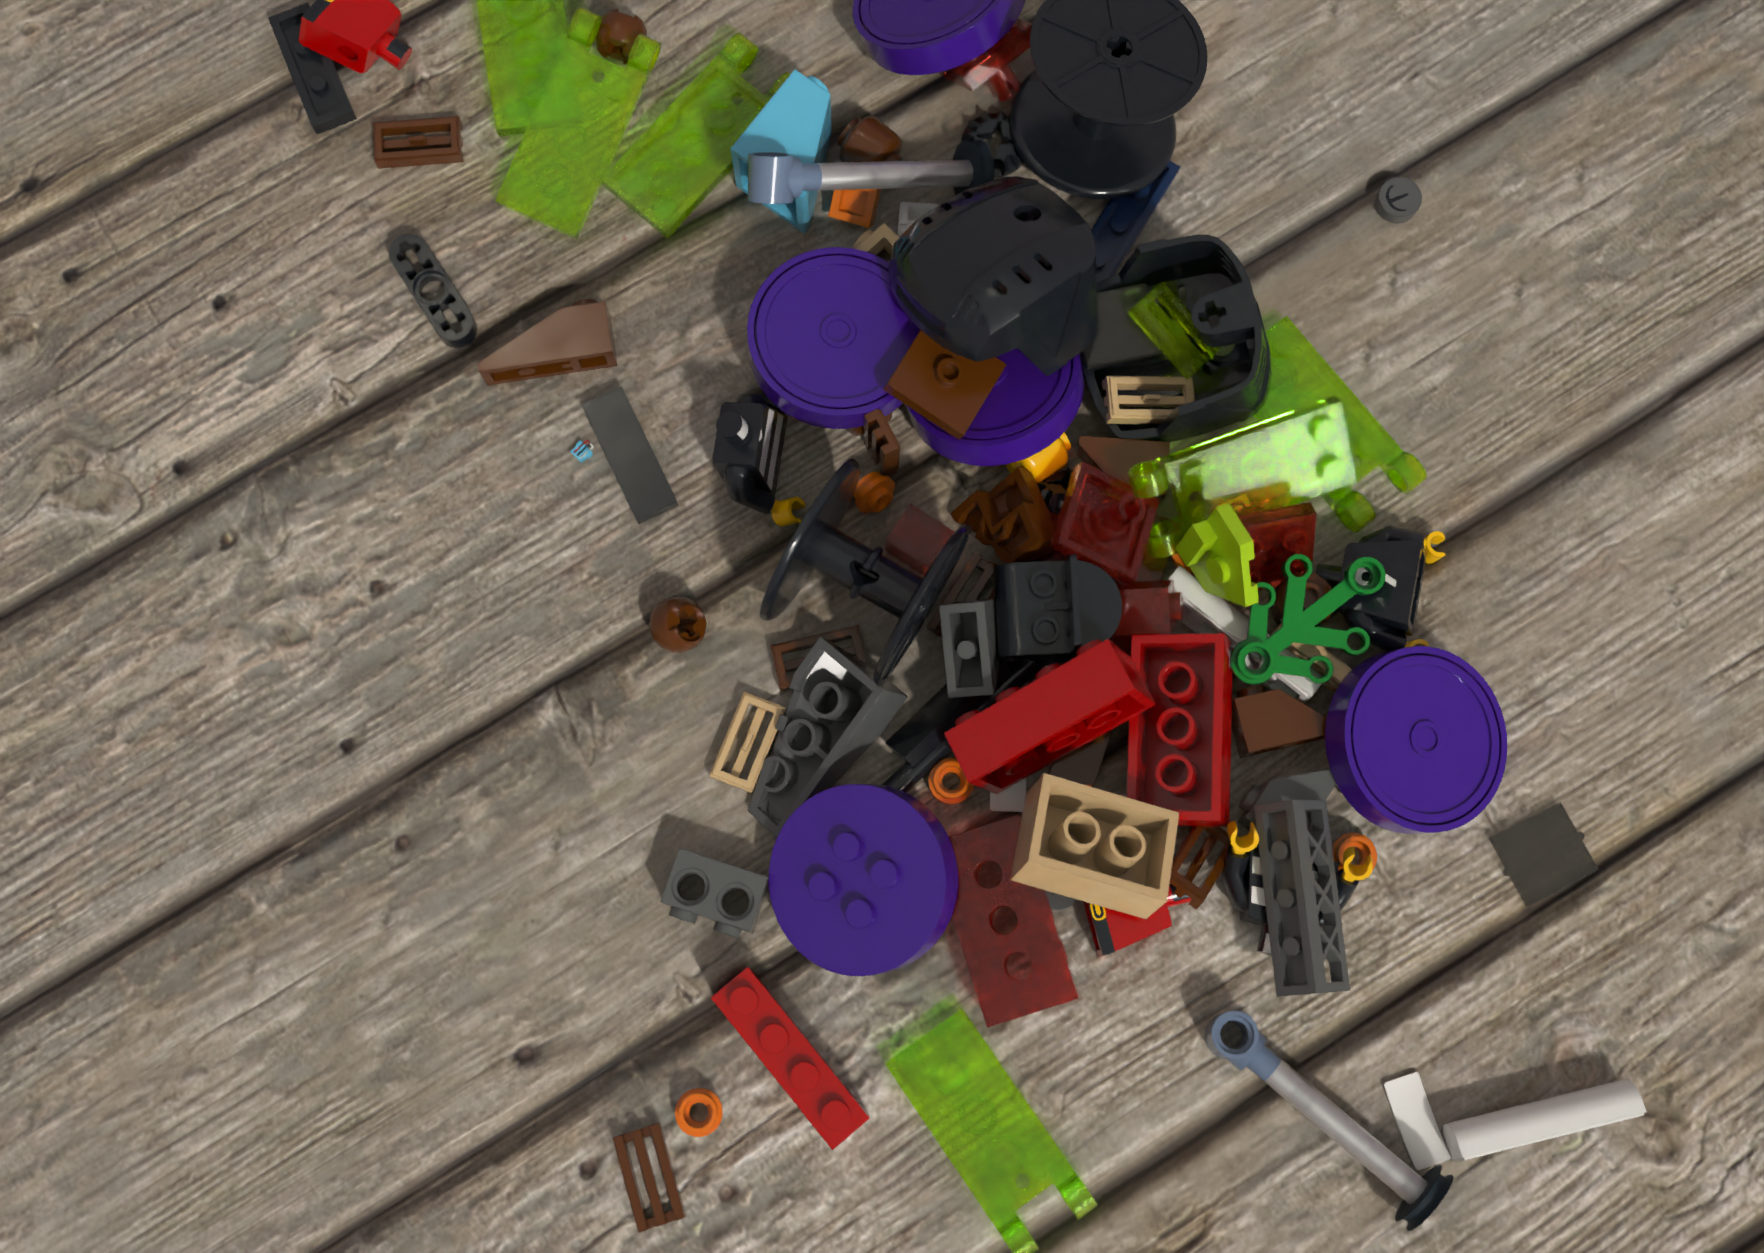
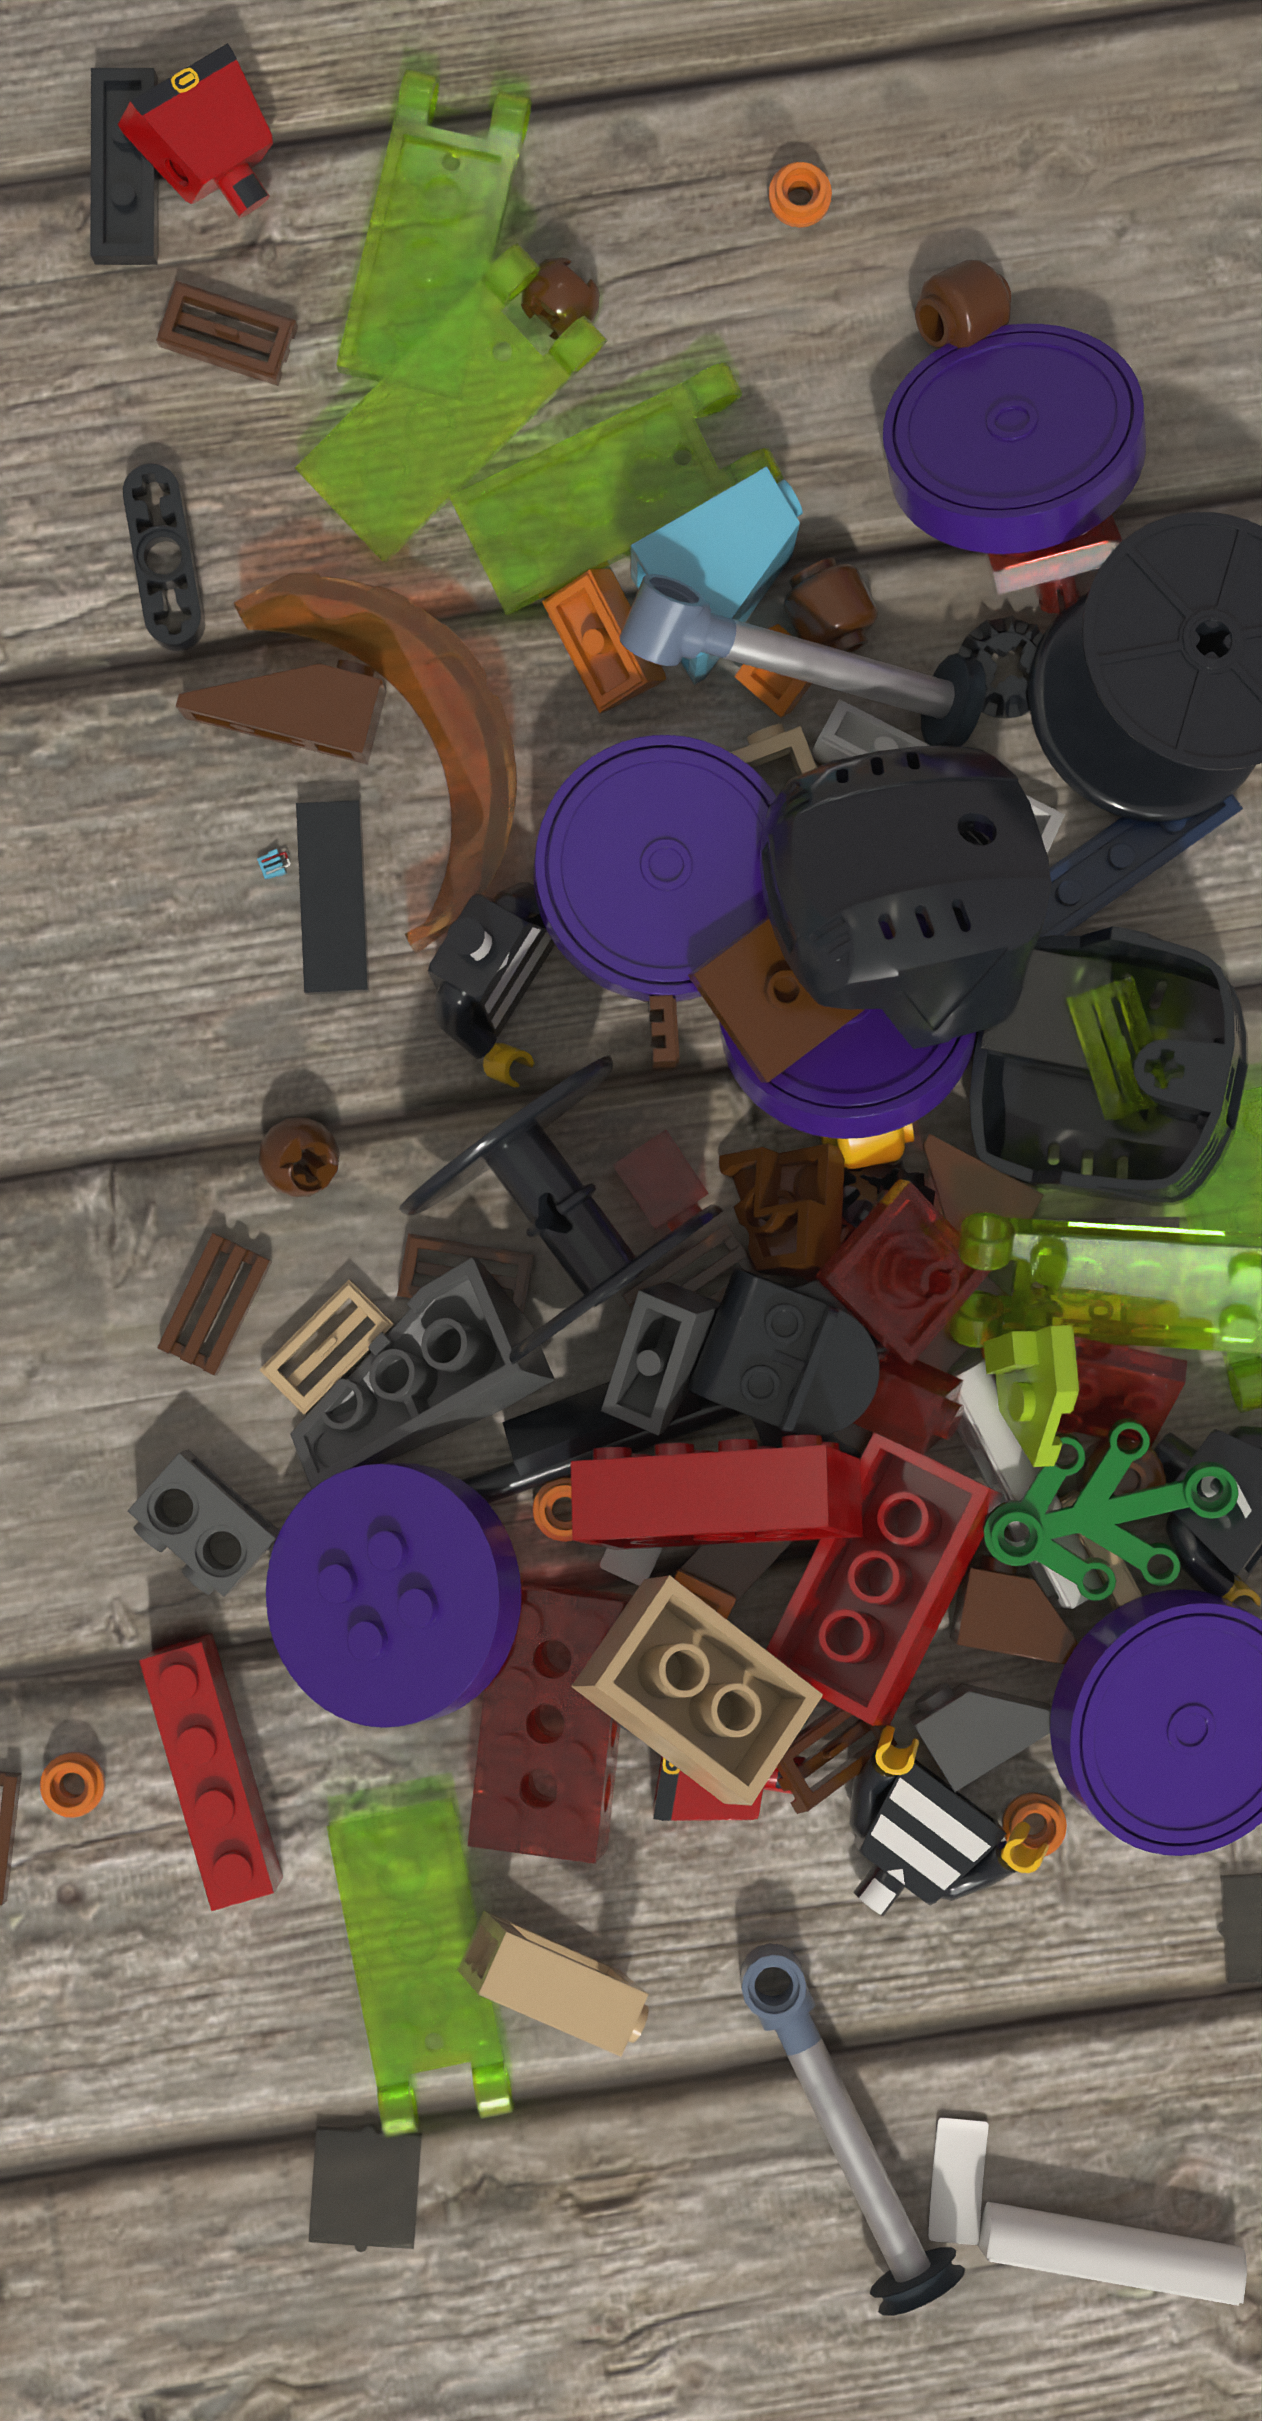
camera: 25 degrees right, 10 degrees up
orange plate [853,471,895,513] -> none
tan tile [1102,376,1195,424] -> none
dark grey fence [1254,799,1350,997] -> none
none -> reddish brown tile [157,1233,272,1376]
none -> clear orange windscreen [234,573,517,953]
none -> tan window [457,1910,649,2057]
none -> orange slope [542,568,666,713]

